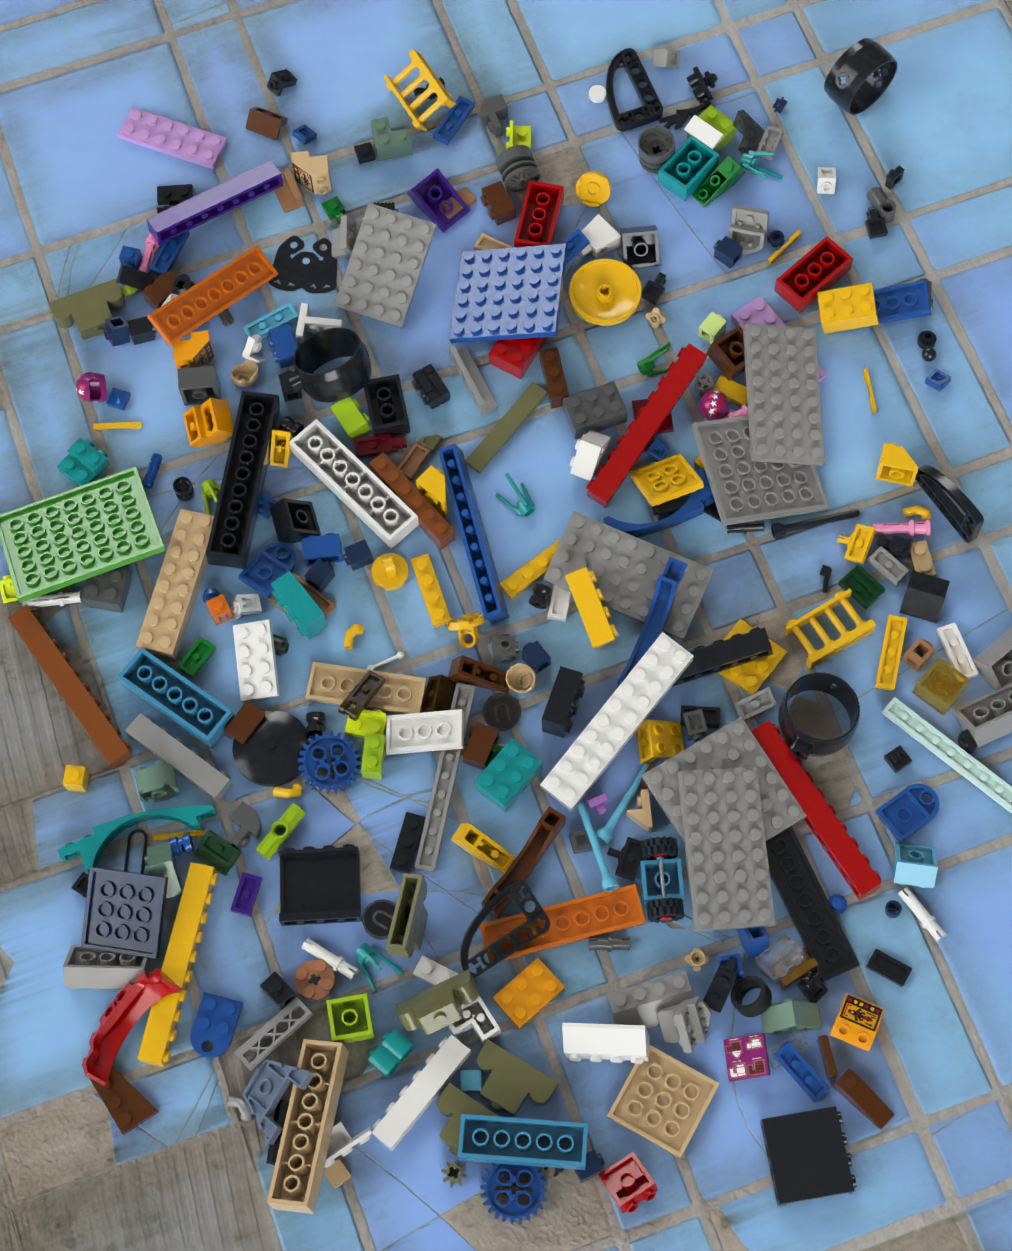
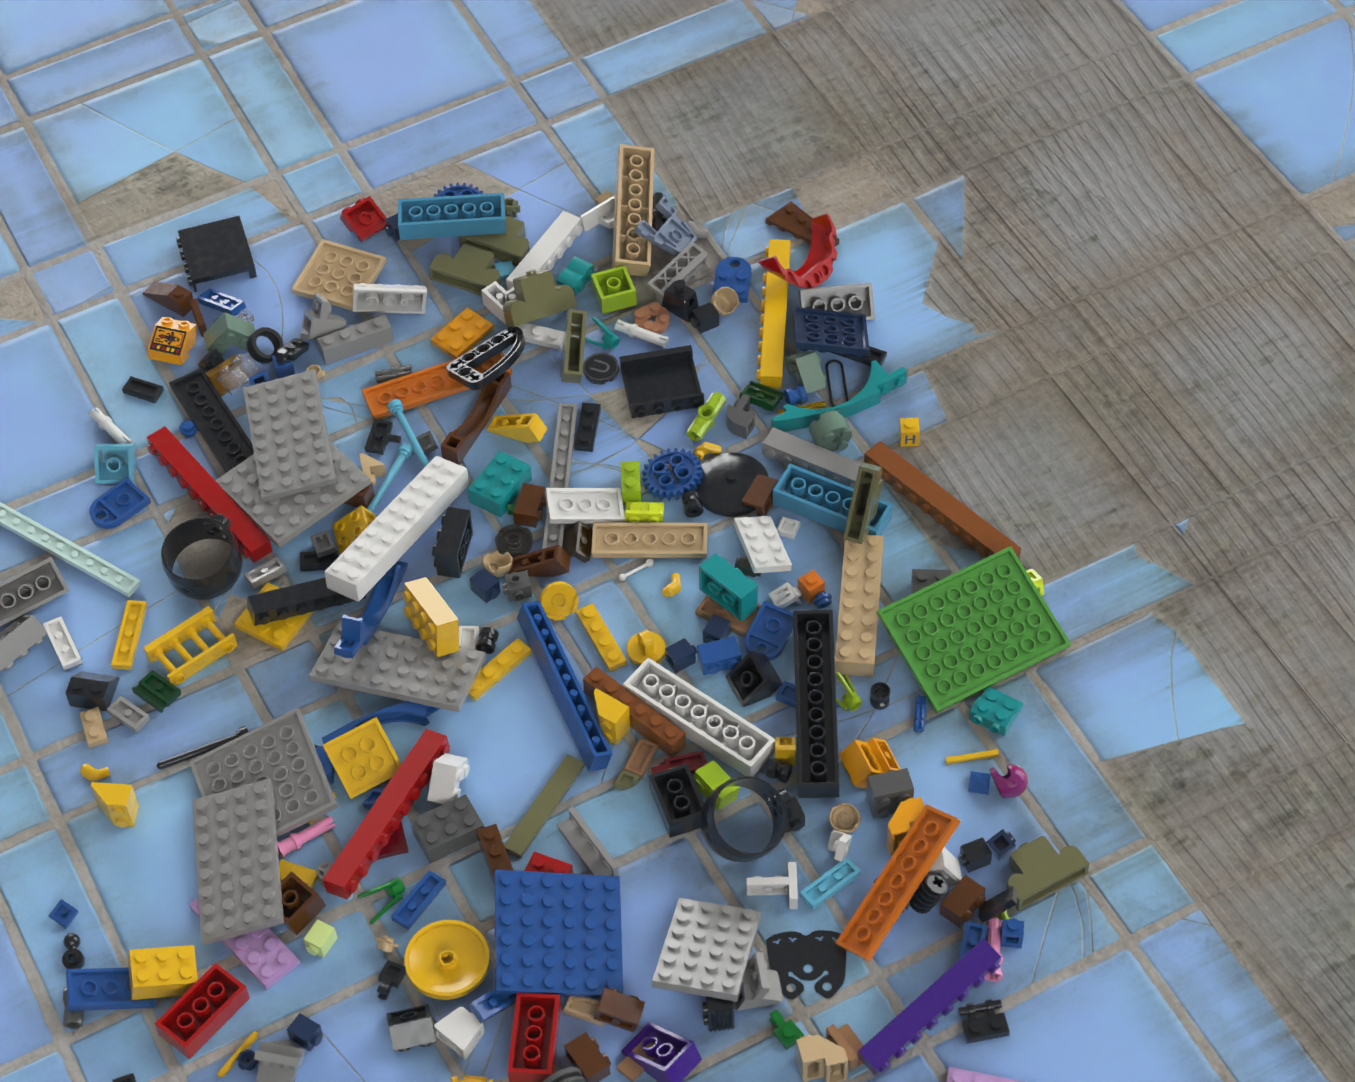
camera: 170 degrees right, 15 degrees down
green plate [177,637,216,679] -> none
dark purple plate [230,872,263,917] -> none
blue brick [267,323,298,368] -> none
dark brown plate [338,670,385,721] -> none
black brick [411,364,450,409] -> none
teal plant [496,473,536,517] -> none
medium lavender tile [585,792,608,815] -> none
brick [640,836,685,923] -> none
magenta helmet [698,390,729,421] -> none
magenta tile [723,1033,771,1082] -> none
black hand [819,565,832,593] -> none
yellow plate [837,524,876,565] -> none
yellow piece [862,367,877,413] -> none
bright pink pin [872,519,931,537] -> none
black plate [877,535,913,559] -> none
black tile [884,745,912,773] -> none
dark blue hinge [885,900,902,918] -> none
medium nougat brick [902,638,935,672] -> none
clear yellow brick [912,657,970,716] -> none
black beam [915,465,984,543] -> none
black plate [958,729,978,754] -> none
none -> blue plate [391,870,446,930]
none -> reddish brown brick [593,988,645,1033]
none -> black brick [690,302,719,334]
none -> tan hair [711,287,739,316]
none -> white tile [777,516,801,540]
none -> olive brick [843,462,884,544]

